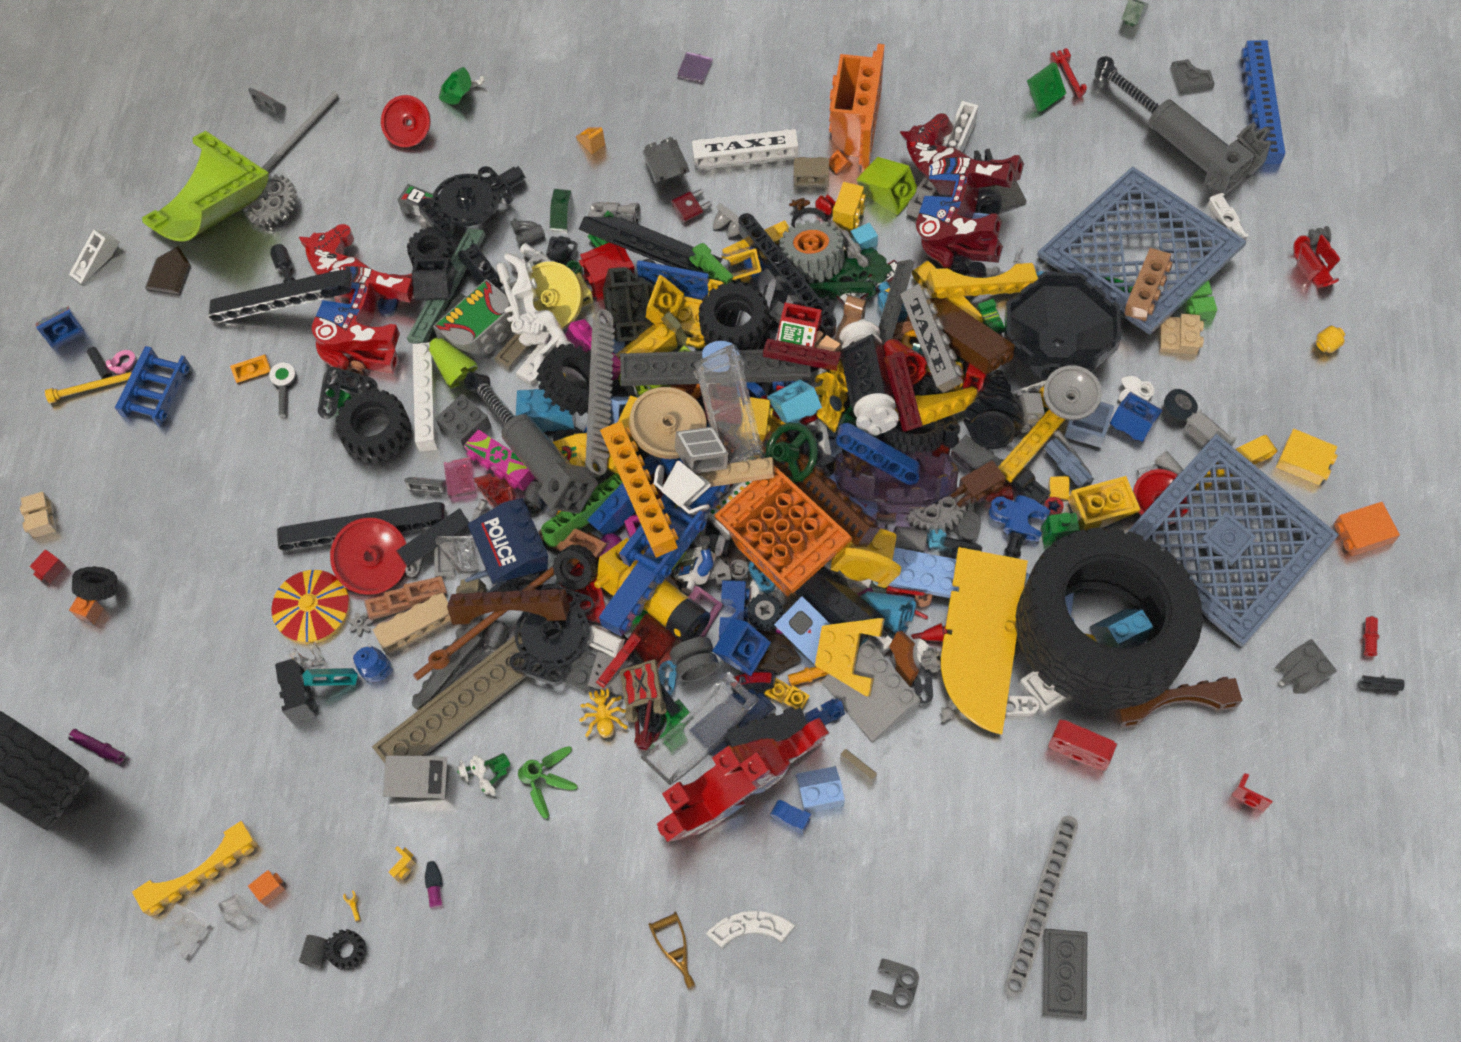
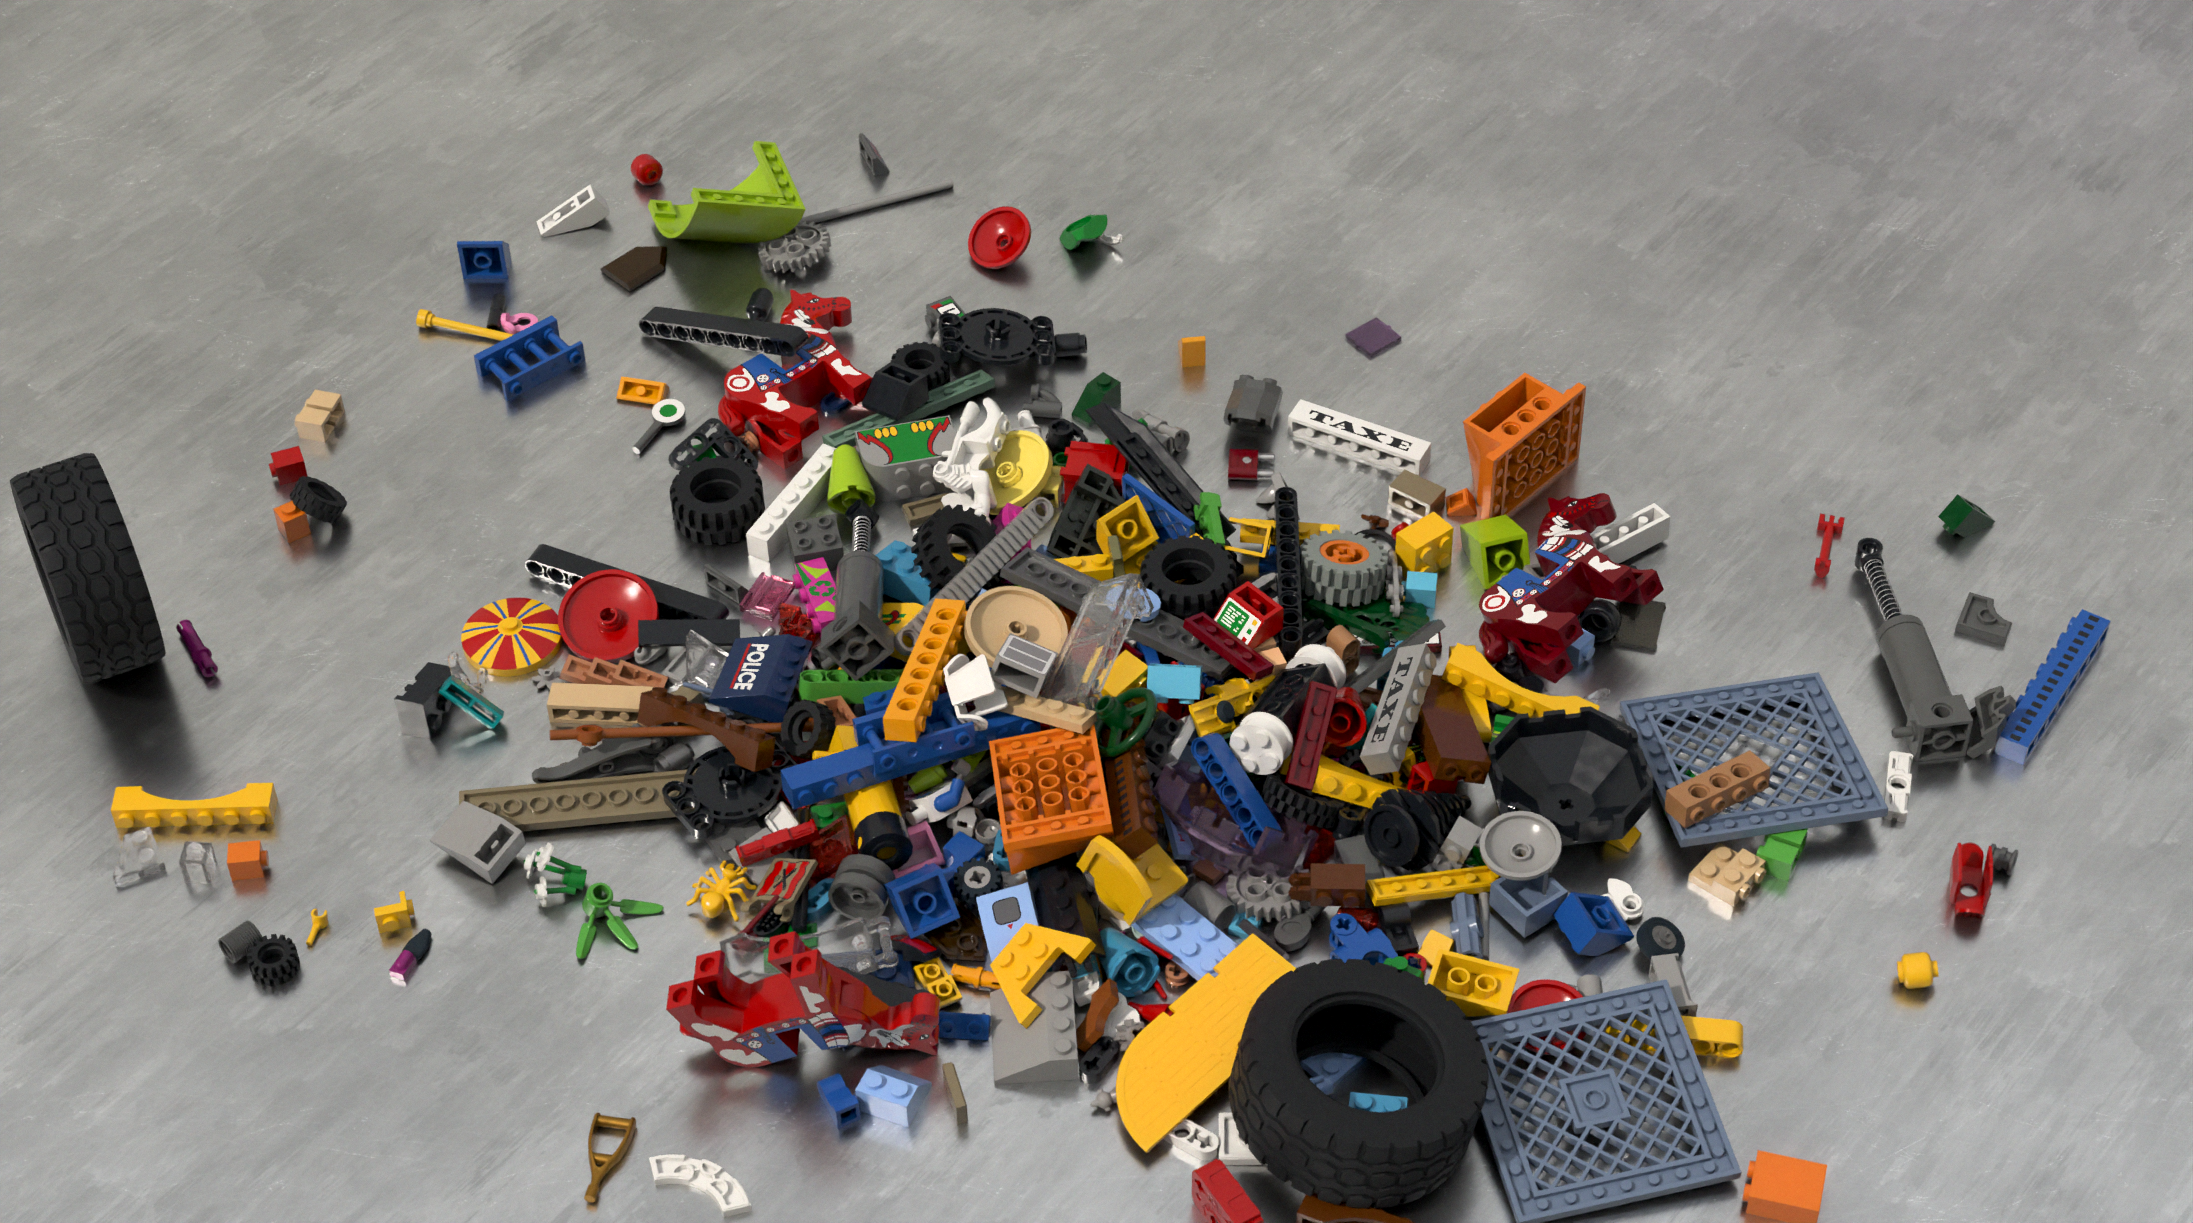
camera: 30 degrees right, 20 degrees down
blue helmet [353,646,393,682] -> none
black piece [458,243,503,288] -> none
green tile [1027,62,1067,112] -> none
yellow brick [1276,428,1338,485] -> none
none -> red head [631,154,663,186]

